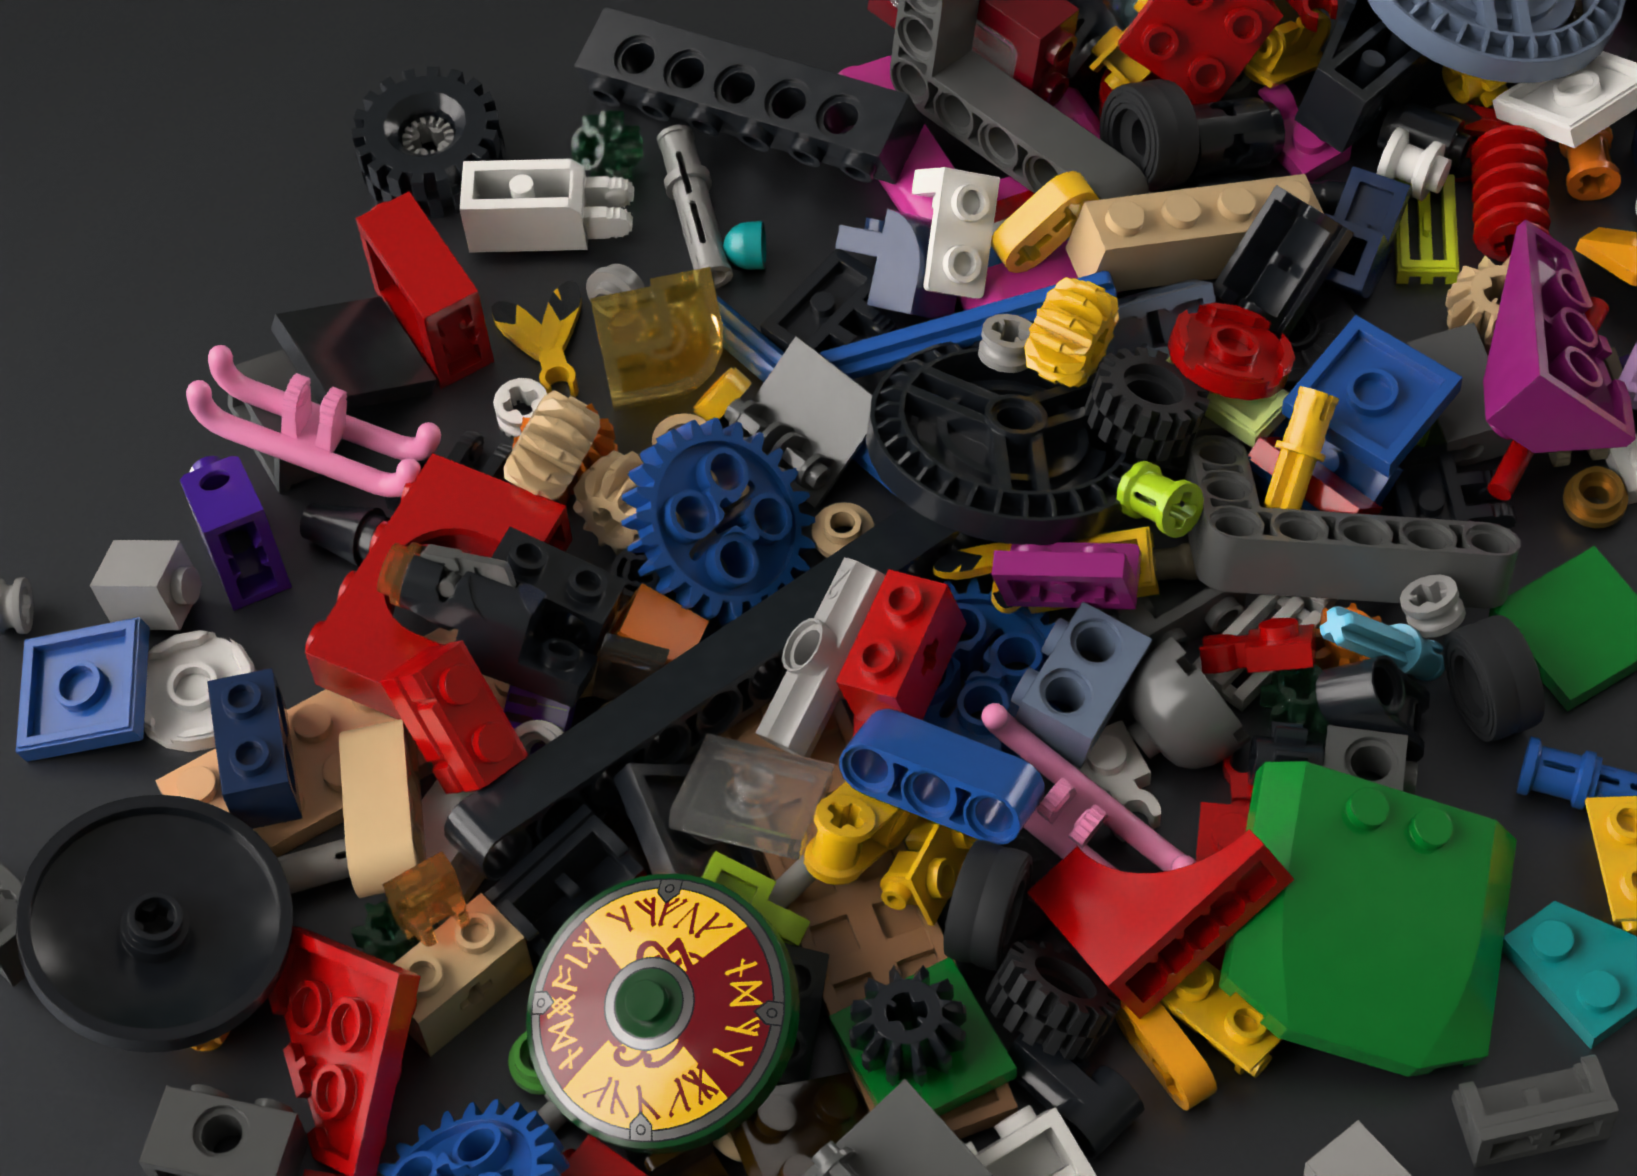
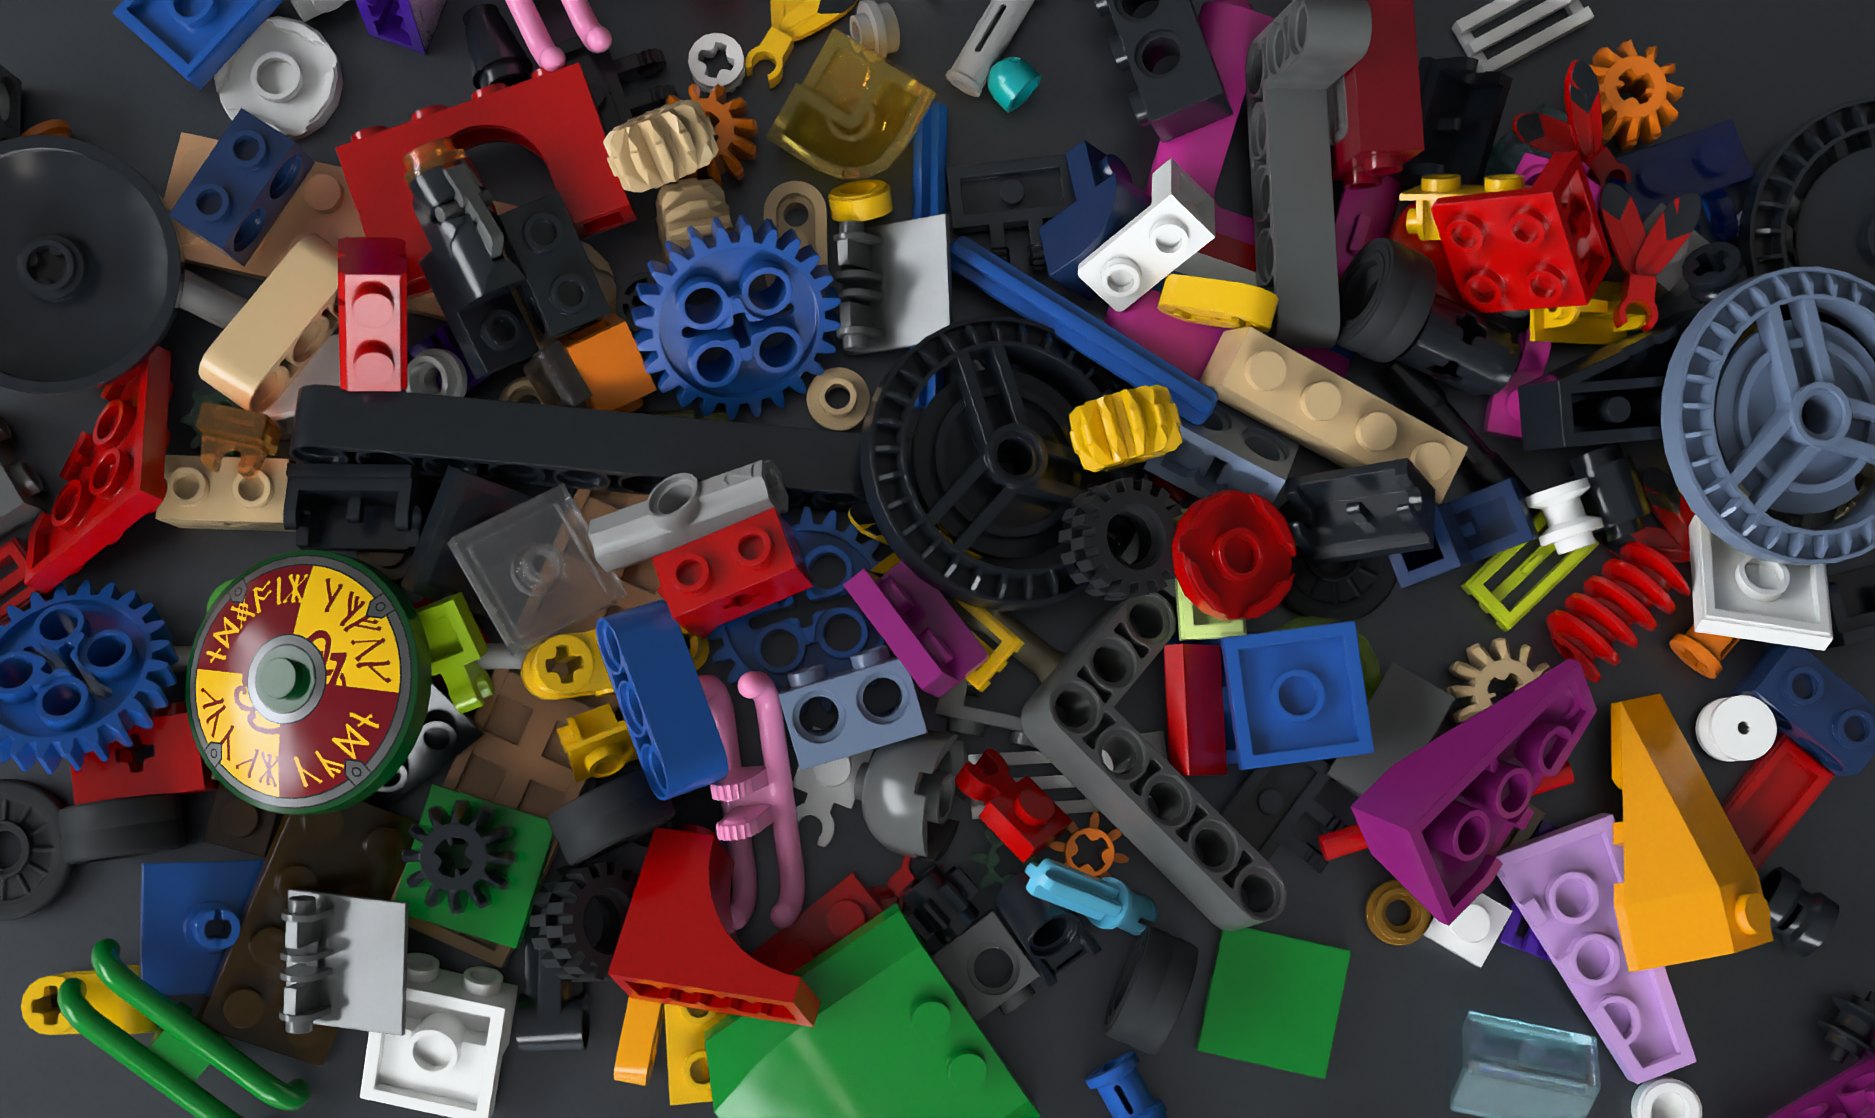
camera: 40 degrees right, 25 degrees up
light grey bush [978,314,1032,373] -> none
lime bush [1116,461,1204,538] -> none
yellow axle [1264,386,1339,510] -> none
light grey bush [1400,574,1466,638] -> none

